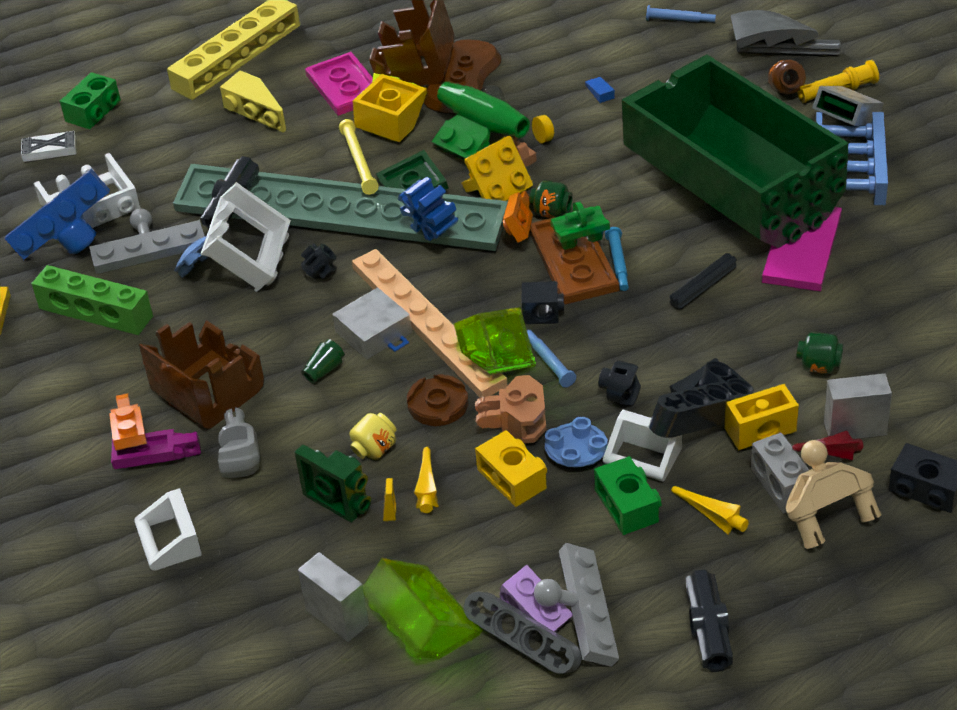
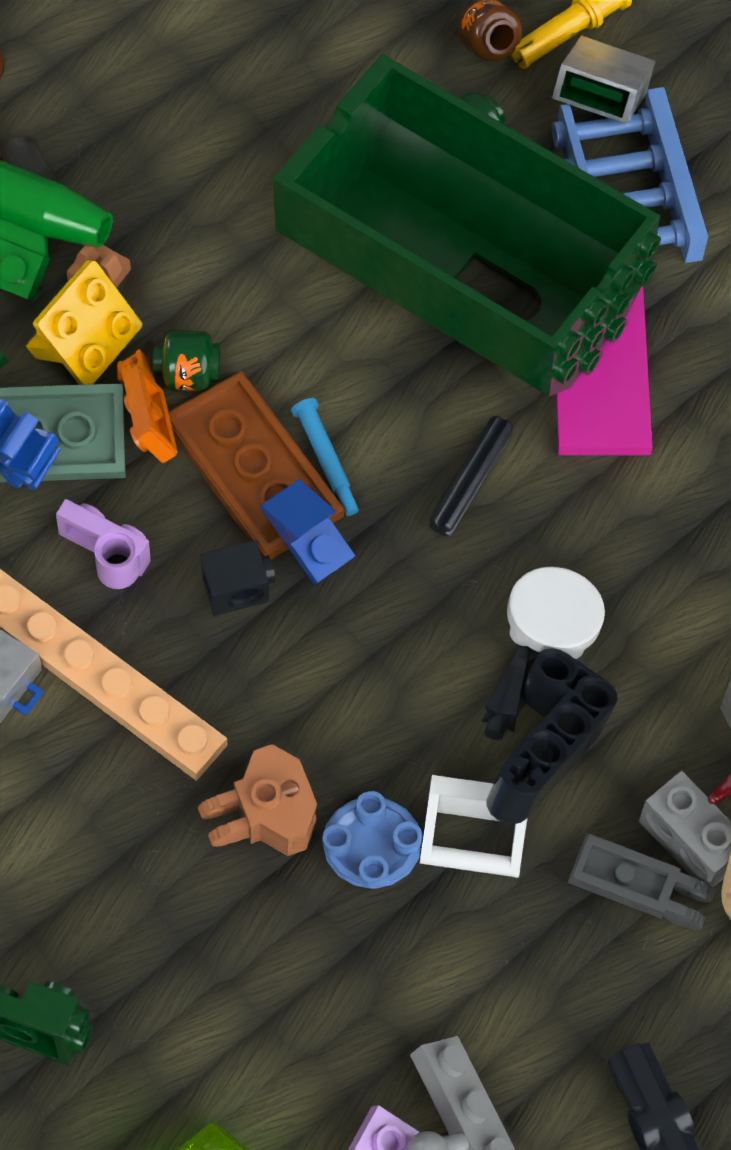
camera: 25 degrees left, 20 degrees up
light yellow head [349,413,397,460] -> none
yellow piece [383,478,396,521] -> none
reddish brown tile [407,374,469,426] -> none
yellow piece [414,447,439,513] -> none
clear neon green slope [453,307,537,375] -> none
yellow brick [475,430,547,507] -> none
medium blue piece [524,330,576,387] -> none
yellow tile [532,115,554,143] -> none
green hips [551,201,610,250] -> none
blue piece [585,77,615,103] -> none
green brick [594,456,662,535] -> none
black piece [598,360,641,405] -> none
yellow piece [671,486,749,535] -> none
yellow brick [725,384,799,450] -> none
dark green head [796,332,843,374] -> none
none -> lavender plate [56,499,151,589]
none -> blue slope [260,479,355,585]
none -> white tile [507,567,605,659]
none -> dark grey hinge [568,833,715,930]

